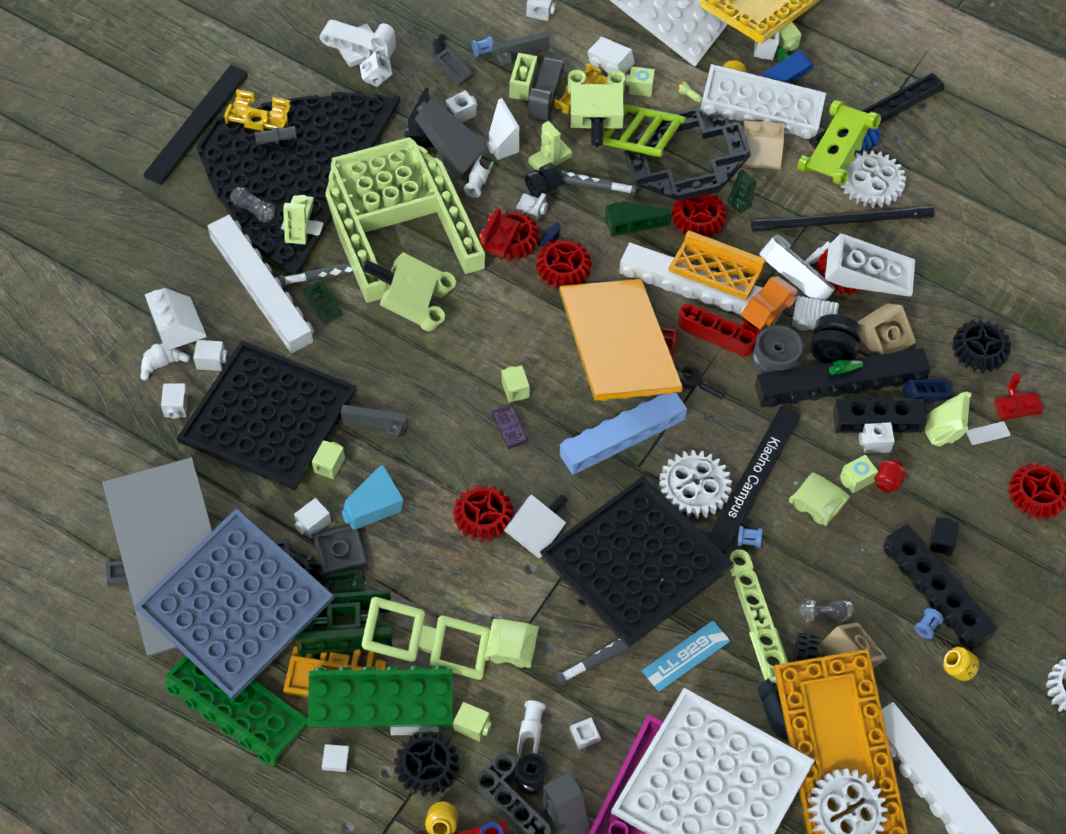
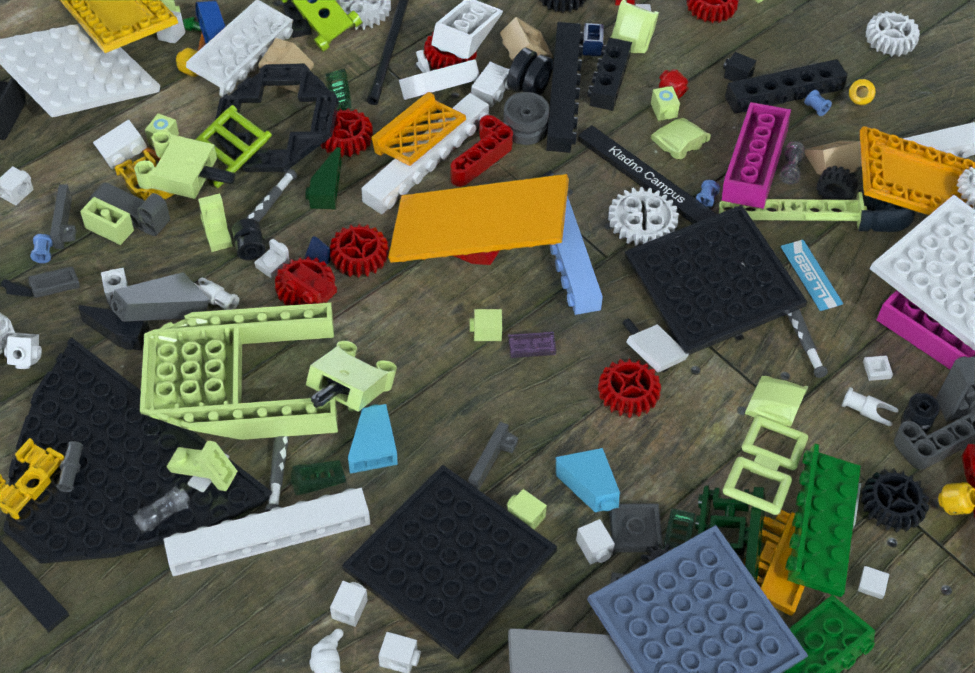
camera: 75 degrees left, 5 degrees down
white slope [145,288,207,351] -> none
yellowish green brick [453,702,492,742] -> none
white slope [487,98,519,160] -> none
yellowish green piece [677,81,703,103] -> none
orange brick [741,276,798,330] -> none
green bar [829,360,863,375] -> none
white brick [859,423,895,454] -> none
none -> medium azure slope [348,404,398,474]
none -> dark pink brick [722,102,791,209]

